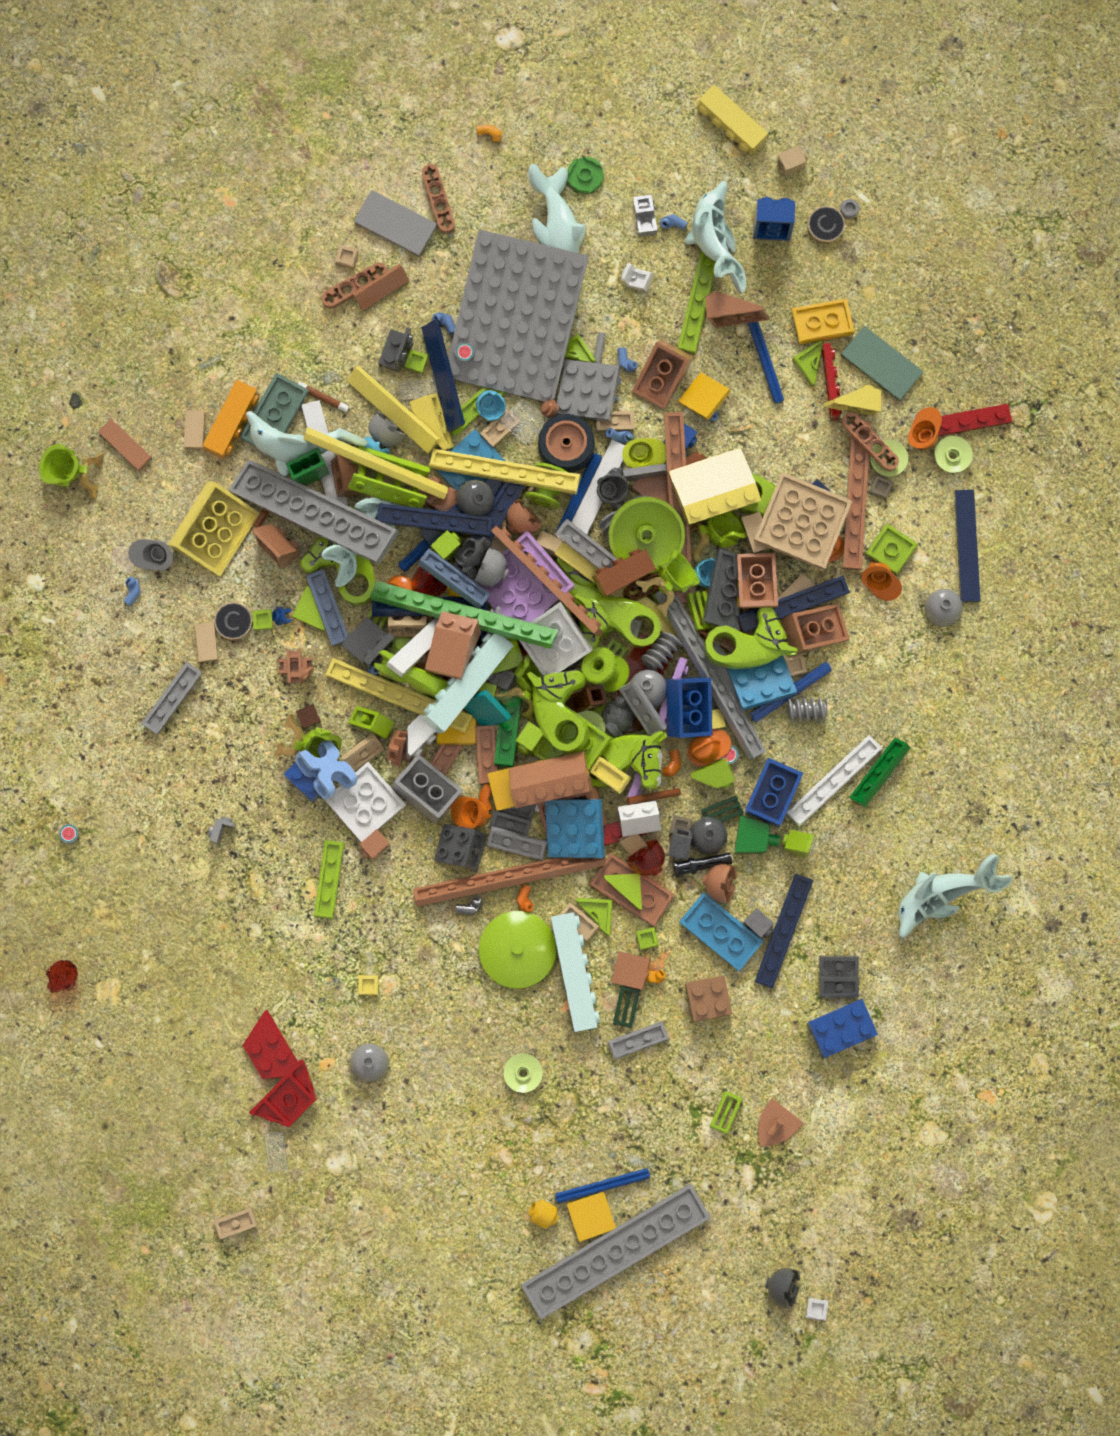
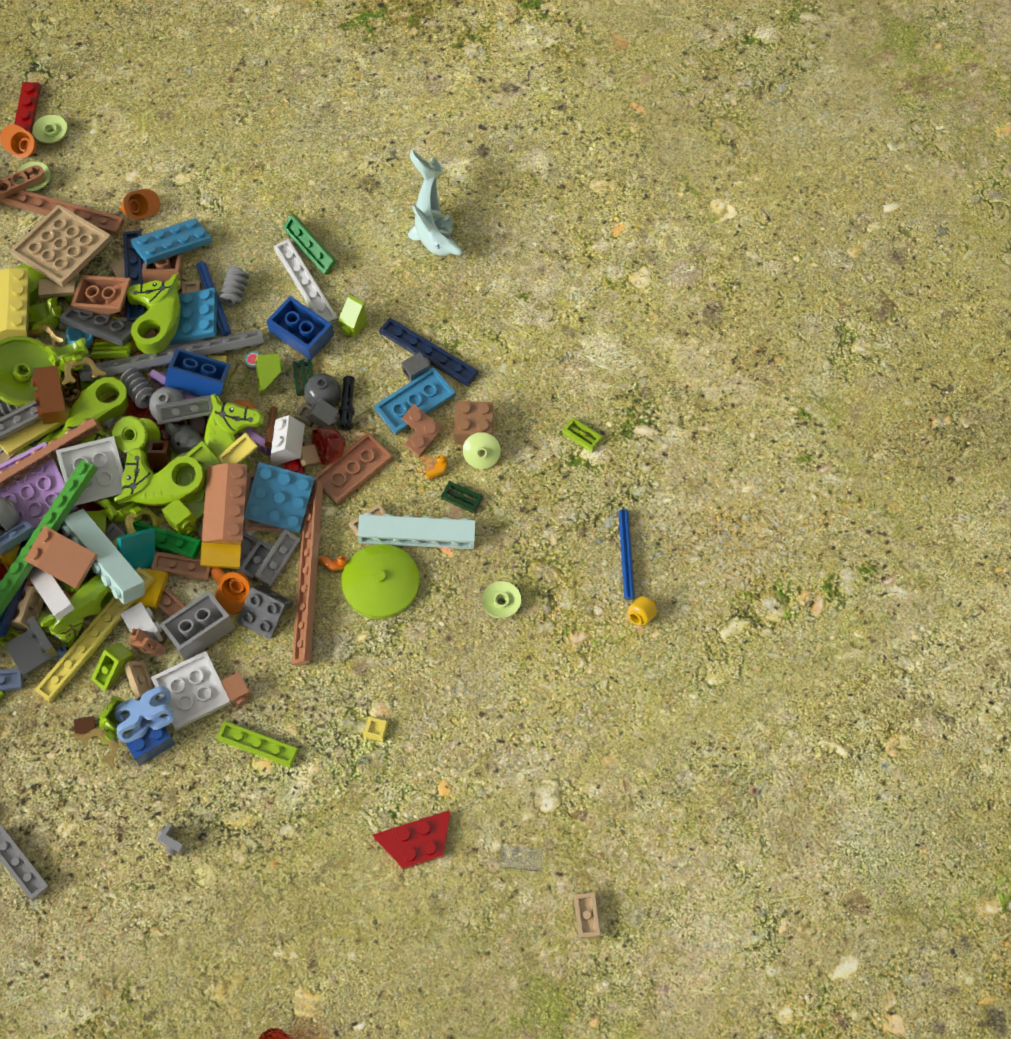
camera: 75 degrees left, 15 degrees down
tile [59,824,79,844] -> none
red wing [249,1058,317,1127] -> none
nougat piece [278,649,314,684] -> none
light grey cylinder [350,1043,389,1082] -> none
flat silver arm [455,896,483,916] -> none
light grey plate [521,1184,711,1319] -> none
yellow tile [567,1191,616,1242] -> none
lime tile [576,898,612,936] -> none
lime tile [604,874,642,910] -> none
light grey tile [608,1021,669,1060] -> none
nougat piece [611,951,651,990] -> none
lime tile [635,927,659,951] -> none
orange piece [687,729,731,766] -> none
nougat cylinder [703,864,737,903] -> none
green torso [734,816,780,854] -> none
nougat shield [758,1098,803,1146] -> none
dark grey cylinder [765,1268,800,1309] -> none
white tile [806,1298,829,1321] -> none
blue brick [807,999,878,1059] -> none
dark grey slope [819,955,859,997] -> none
lime tile [865,523,918,576] -> none
dark tan tile [869,475,894,501] -> none
light grey cylinder [924,589,963,627] -> none
dark blue tile [954,490,981,603] -> none
none -> dark azure plate [131,218,212,265]
none -> nougat plate [401,404,442,457]
none -> yellowish green dish [463,432,501,469]

